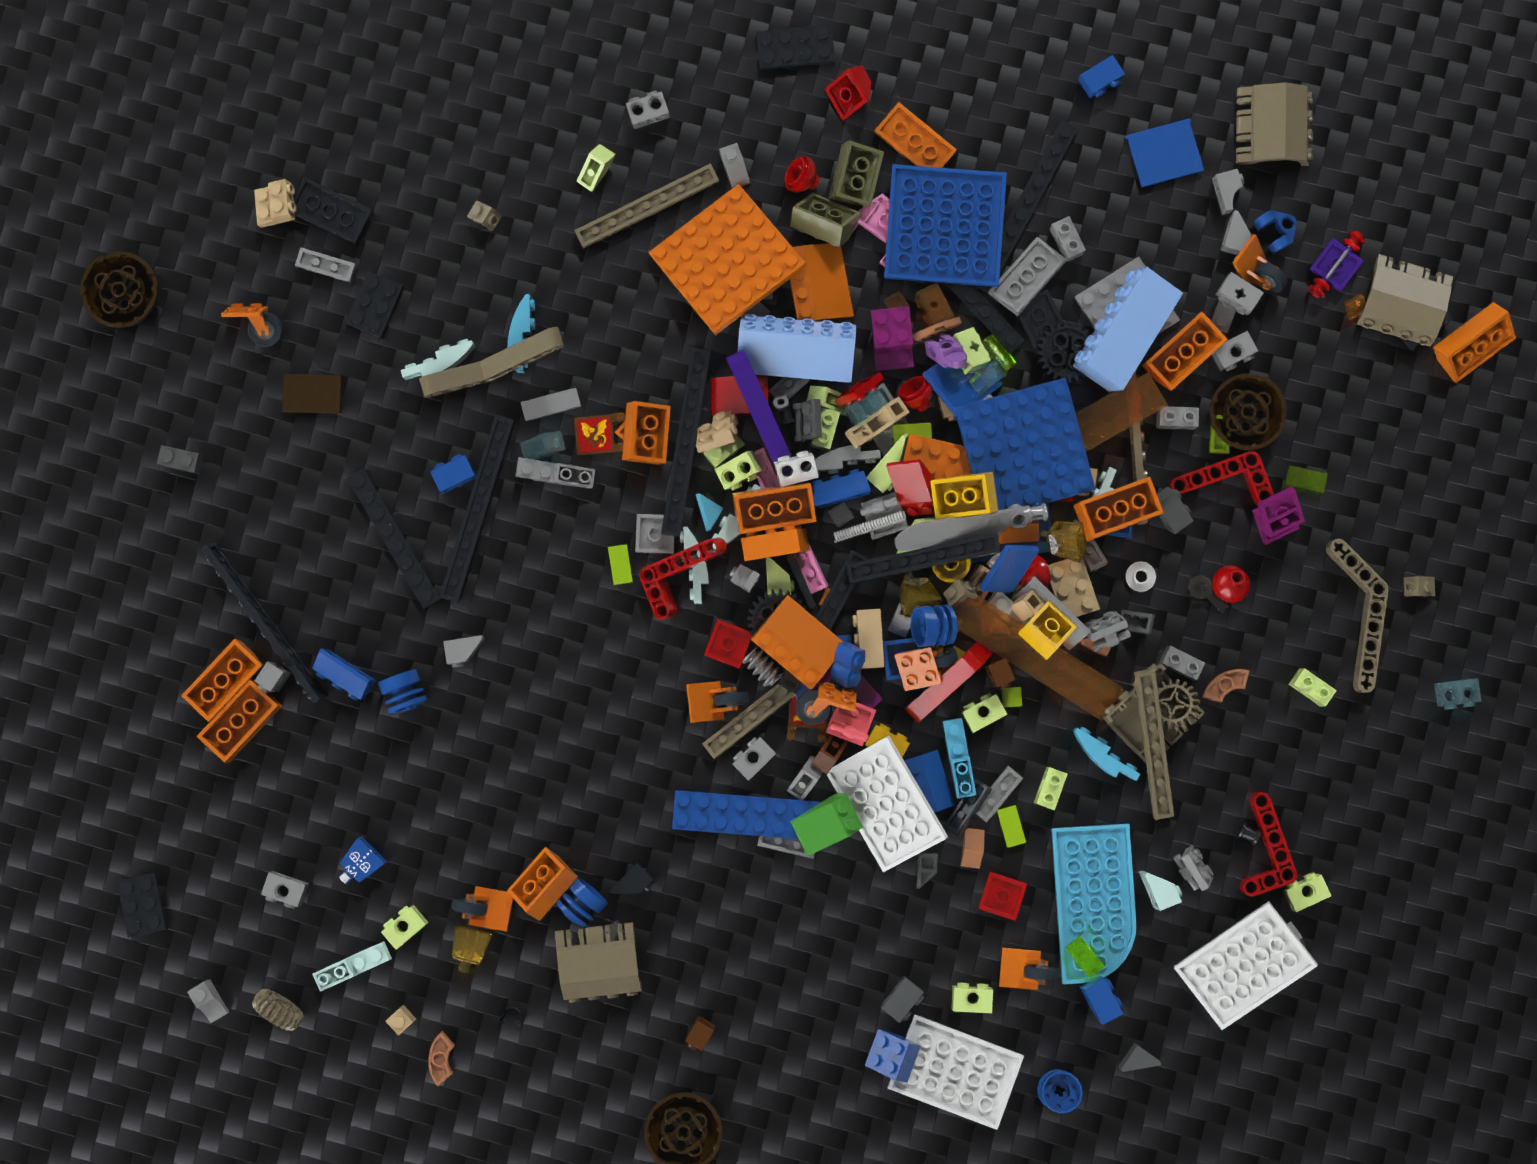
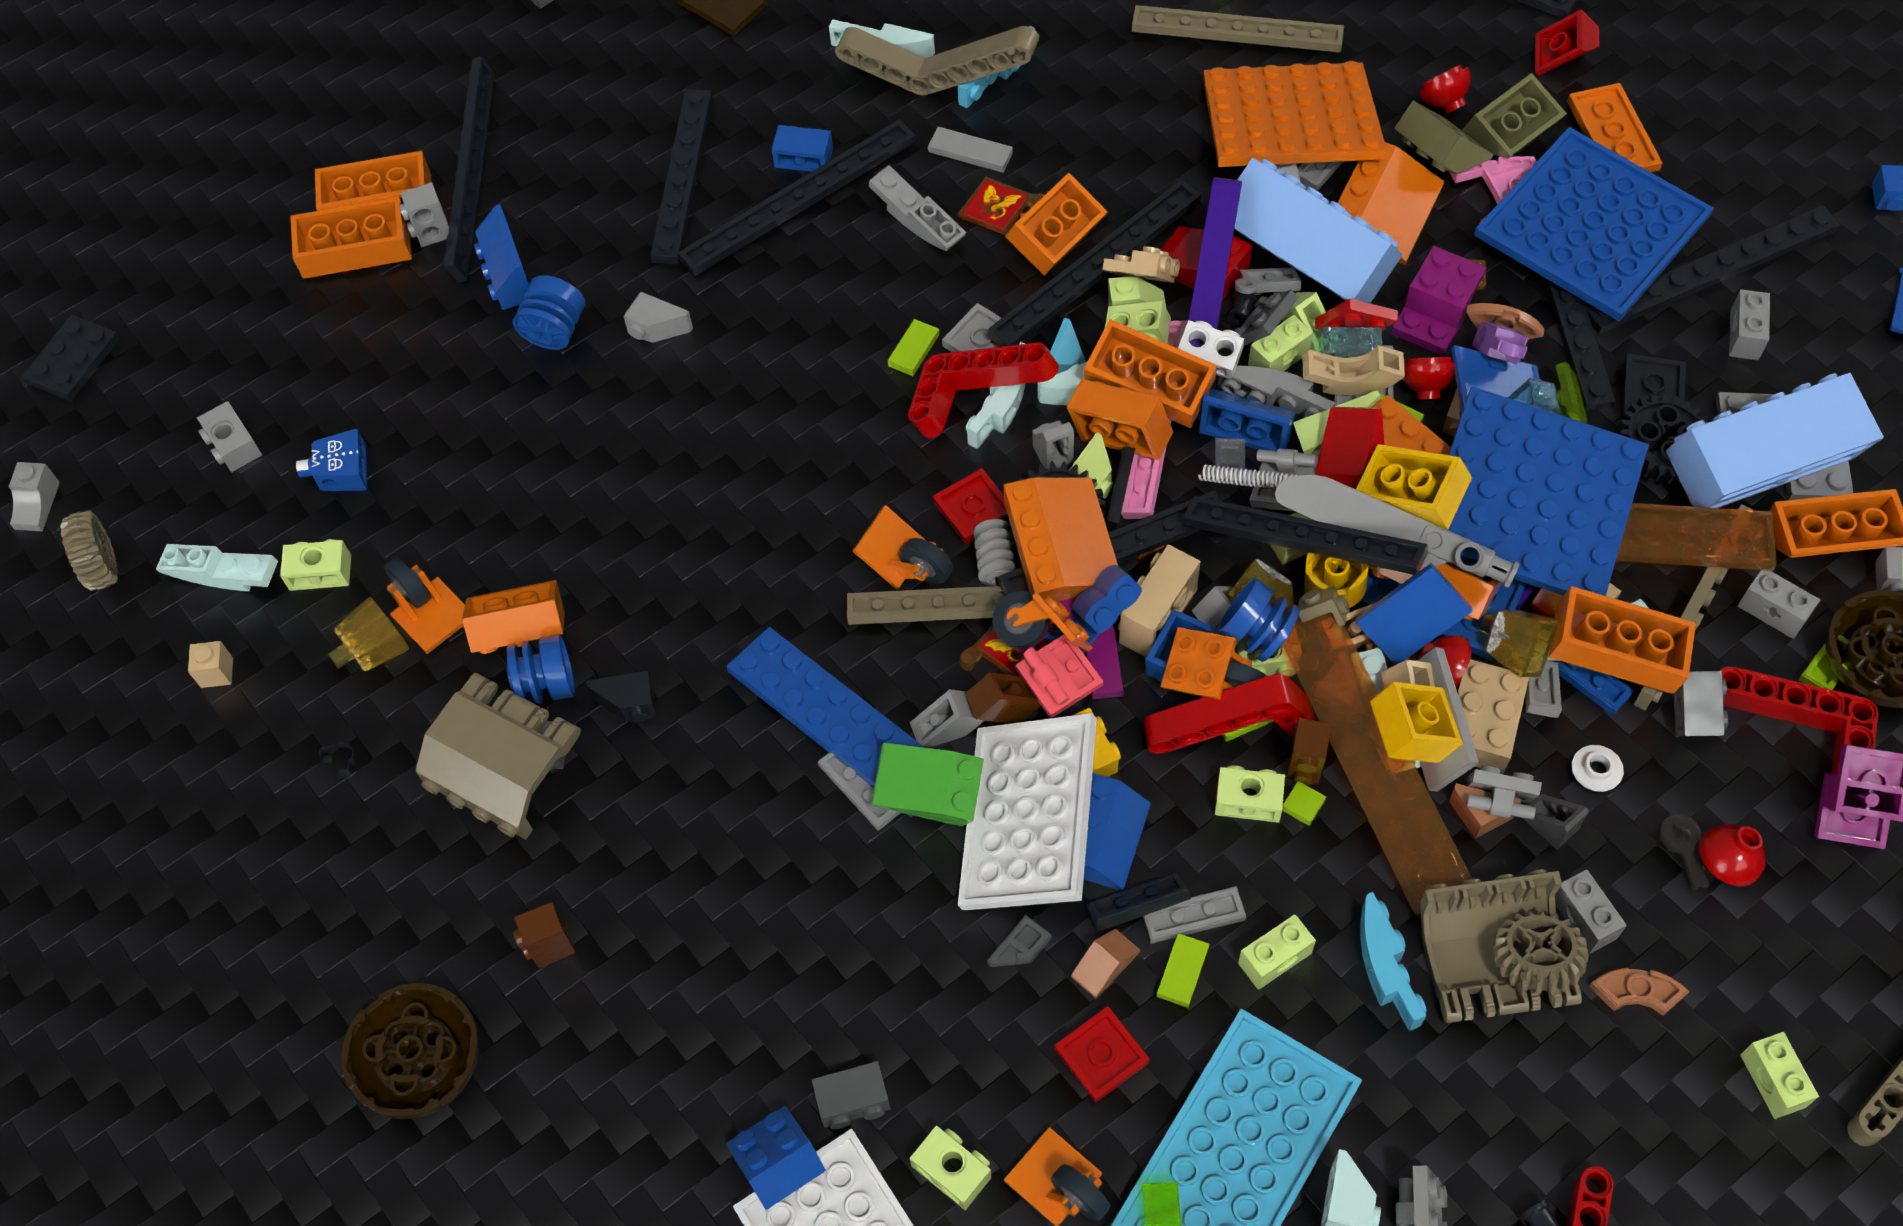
camera: 40 degrees right, 25 degrees down
nougat tile [428,1031,455,1087] -> none
clear light blue slope [520,431,565,460] -> none
light grey slope [719,143,750,188] -> none
light grey brick [733,737,776,781] -> none
clear orange brick [914,282,954,326] -> none
medium azure slope [942,718,976,799] -> none
yellowish green brick [952,327,991,375] -> none
light grey tile [988,237,1067,316] -> none
dark tan plate [1134,668,1174,820] -> none

